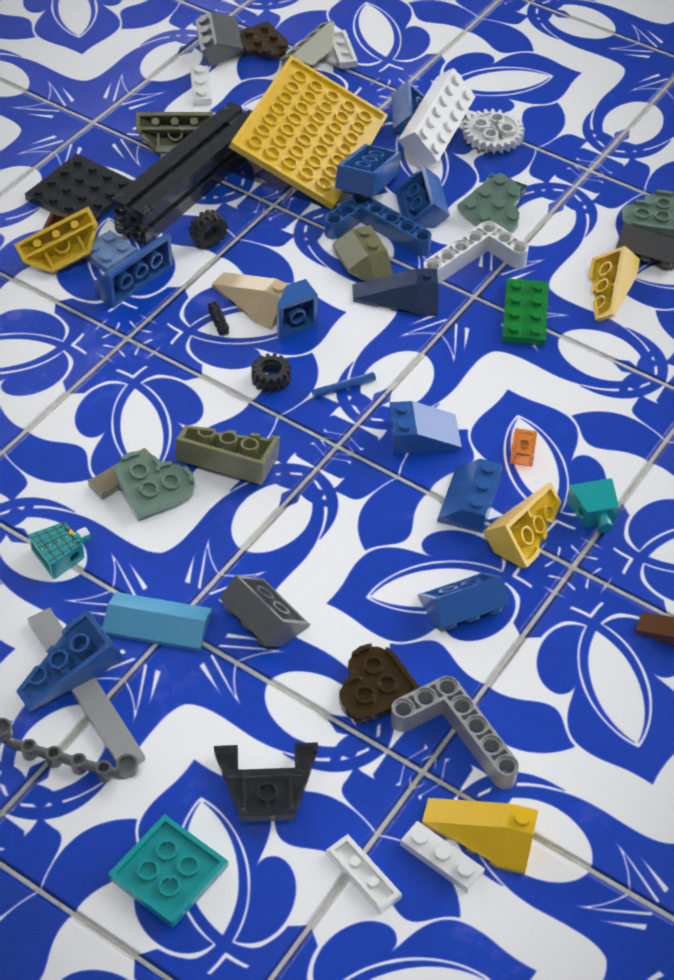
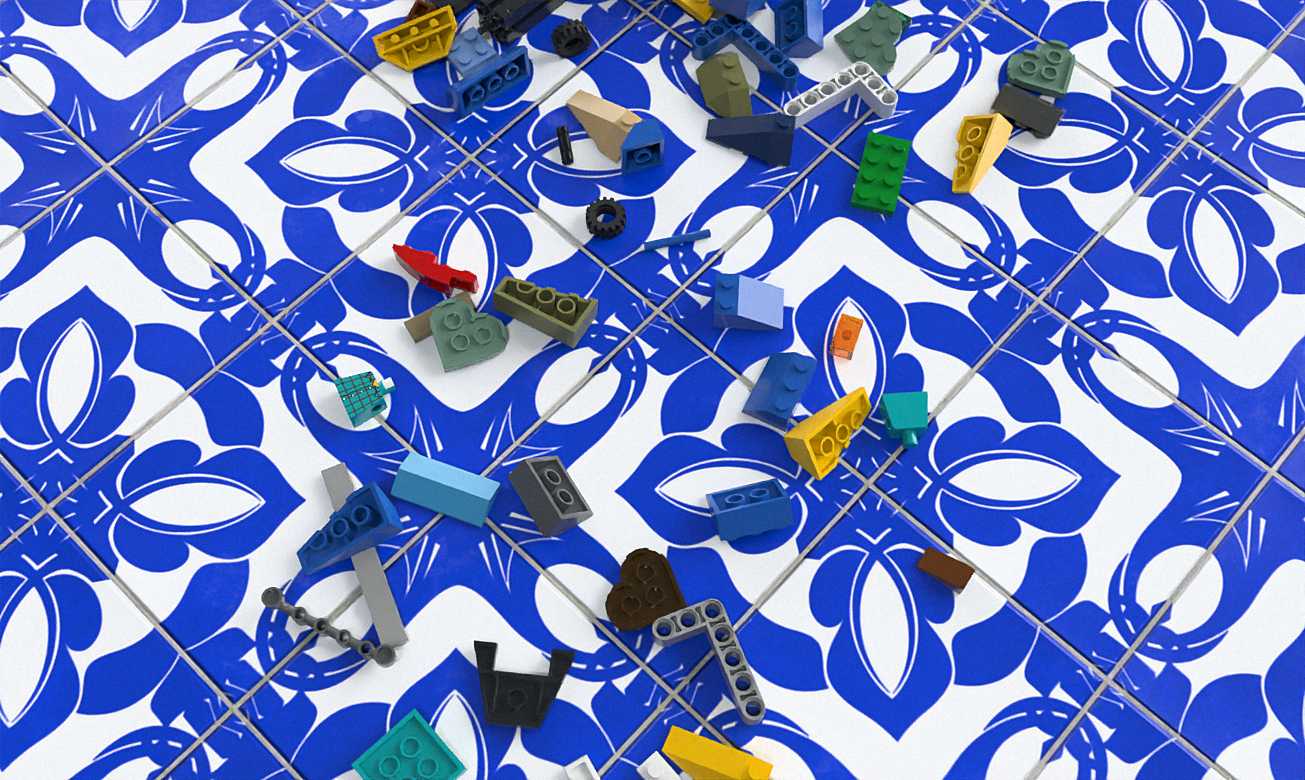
camera: 10 degrees right, 15 degrees up
none -> red slope [392,244,479,296]

